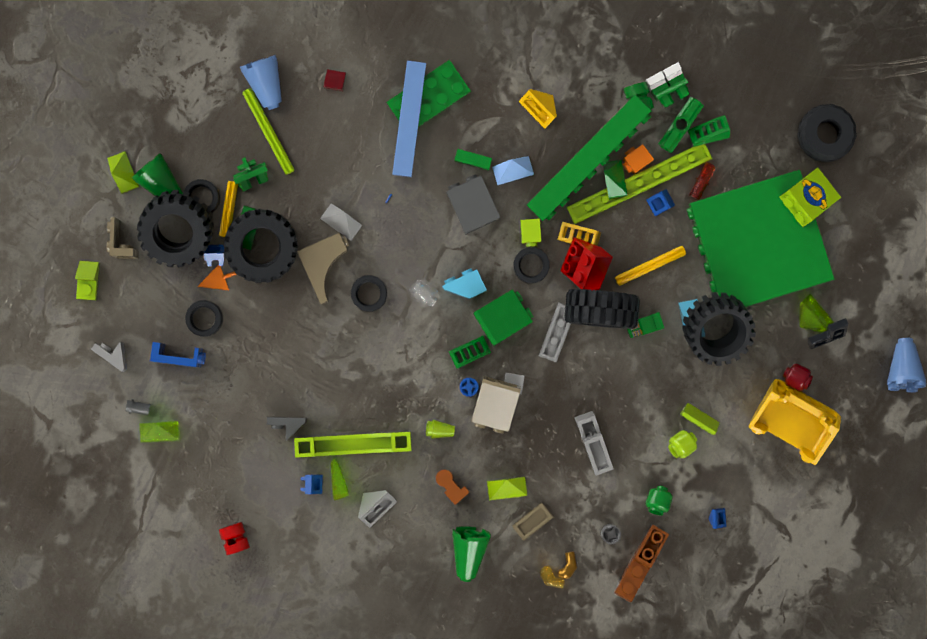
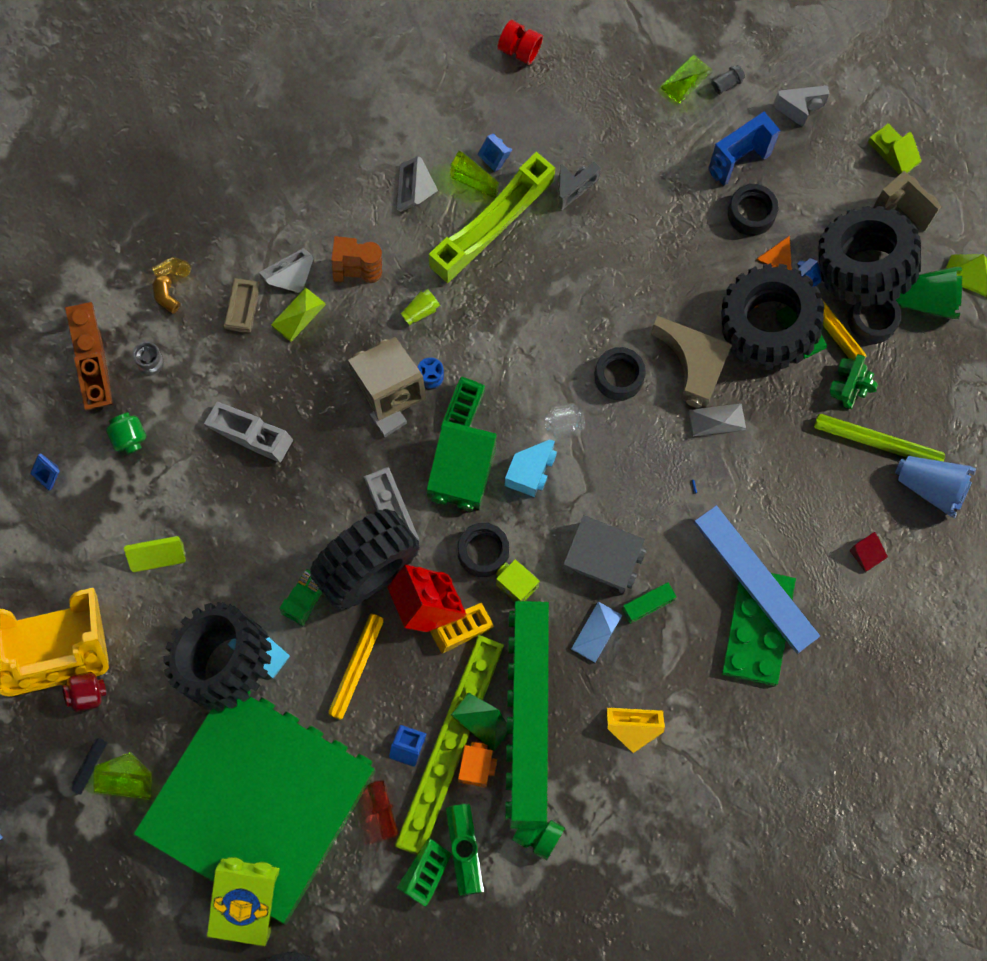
camera: 135 degrees right, 15 degrees down
green cone [452,526,491,582] -> none
green hips [645,62,690,108] -> none
lime head [668,430,697,459] -> none
none -> light grey slope [259,248,313,293]

